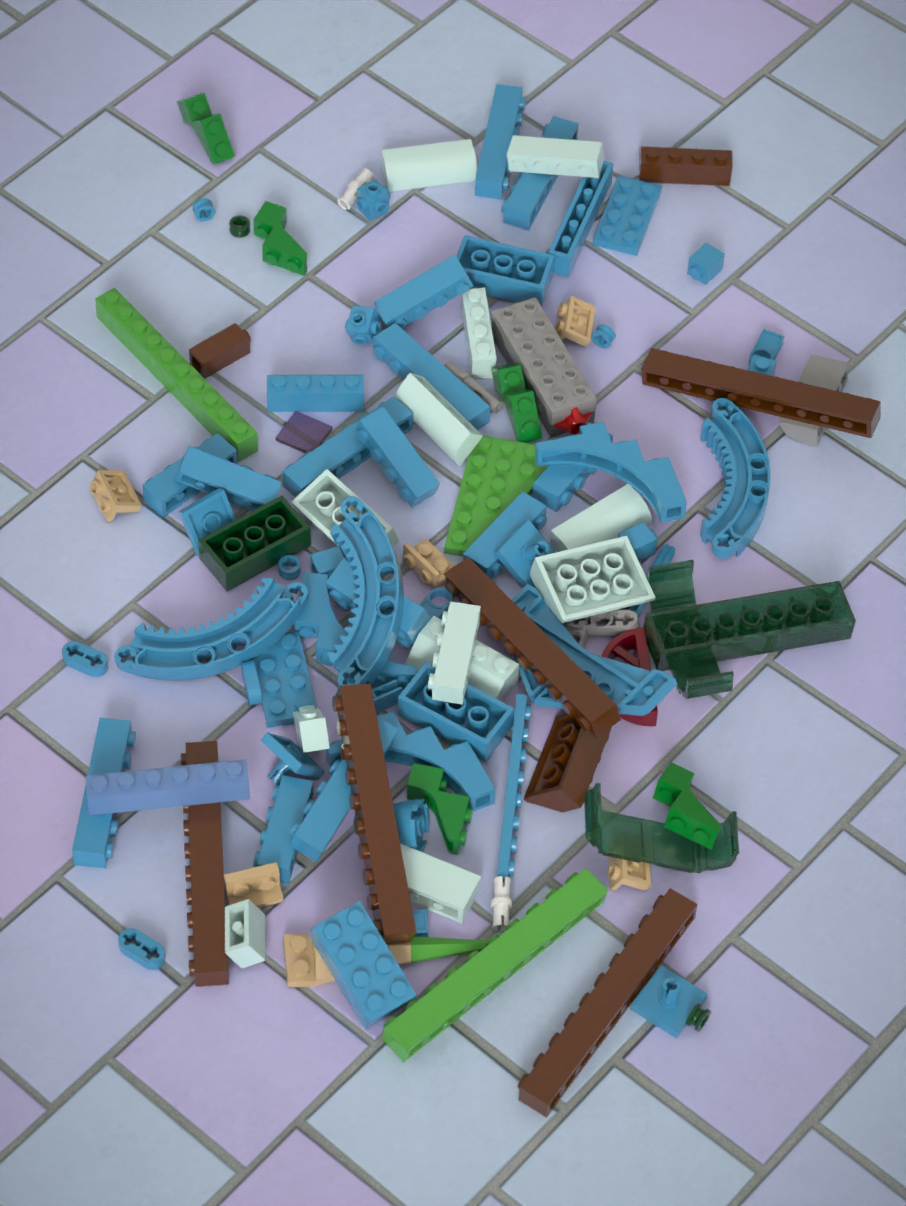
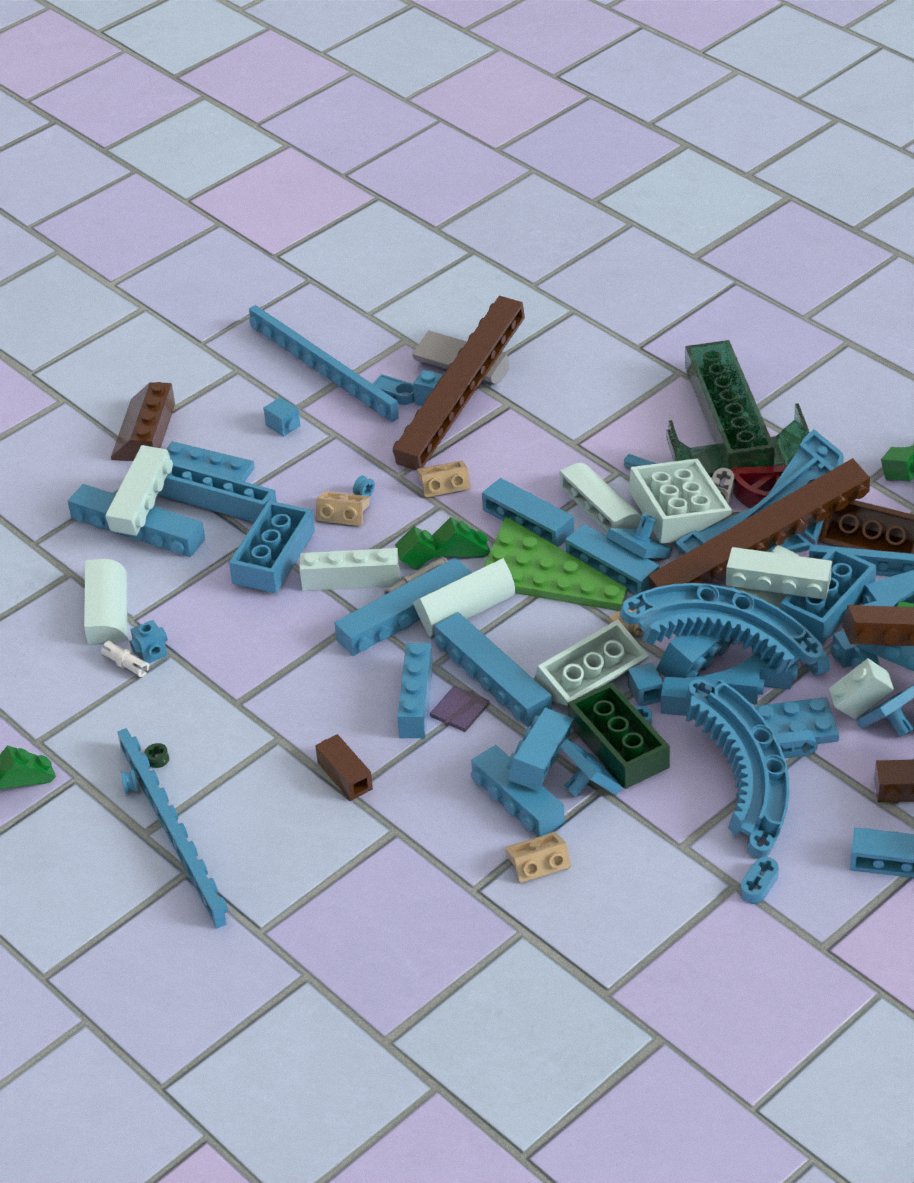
camera: 80 degrees left, 10 degrees down
bright green brick [95,287,258,463] -> none
green arch [253,201,307,276] -> none
dark azure brick [345,306,382,345] -> none
dark azure brick [355,407,440,508] -> none
dark azure brick [373,255,473,329] -> none
dark azure brick [475,84,526,199] -> none
light grey piece [491,297,596,438] -> none
dark azure arch [534,422,687,523] -> none
dark azure brick [618,522,658,562] -> none
dark azure gear [700,398,770,559] -> none
none -> dark azure plate [117,728,228,929]
none -> dark azure plate [249,305,399,422]
none -> tan bracket [417,460,470,497]

